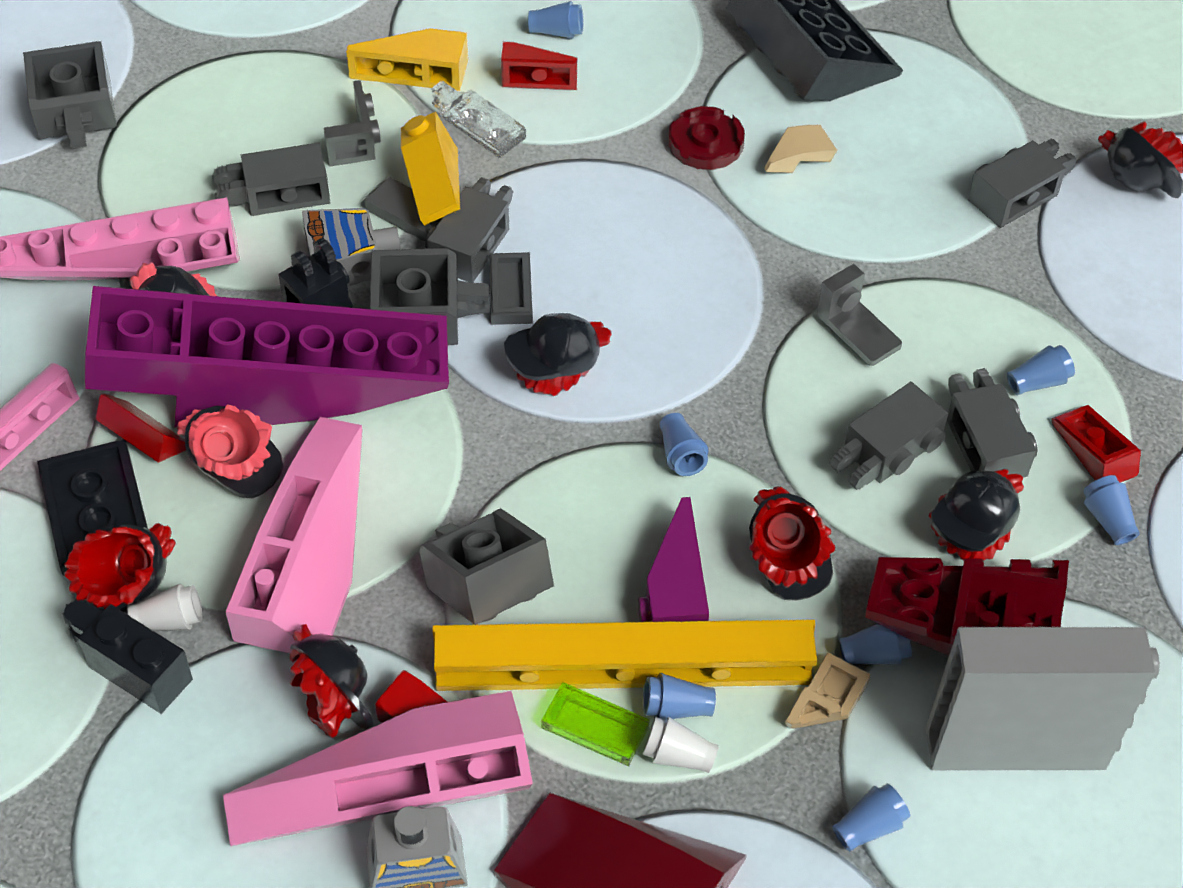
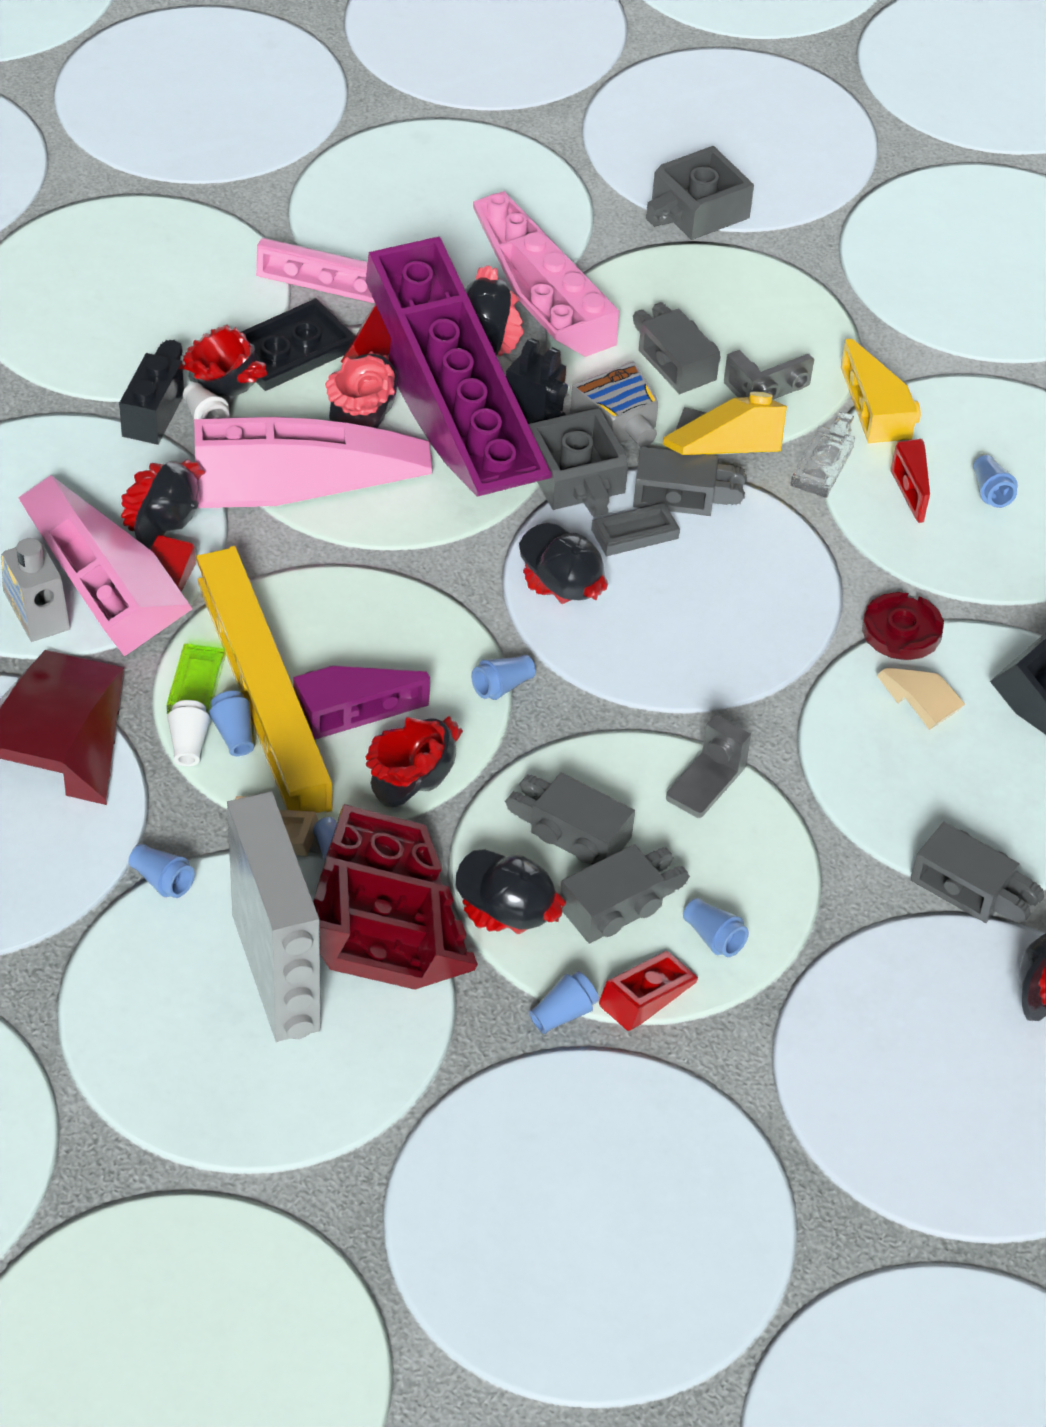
camera: 70 degrees right, 5 degrees down
dark grey hinge [419,508,554,625] -> none

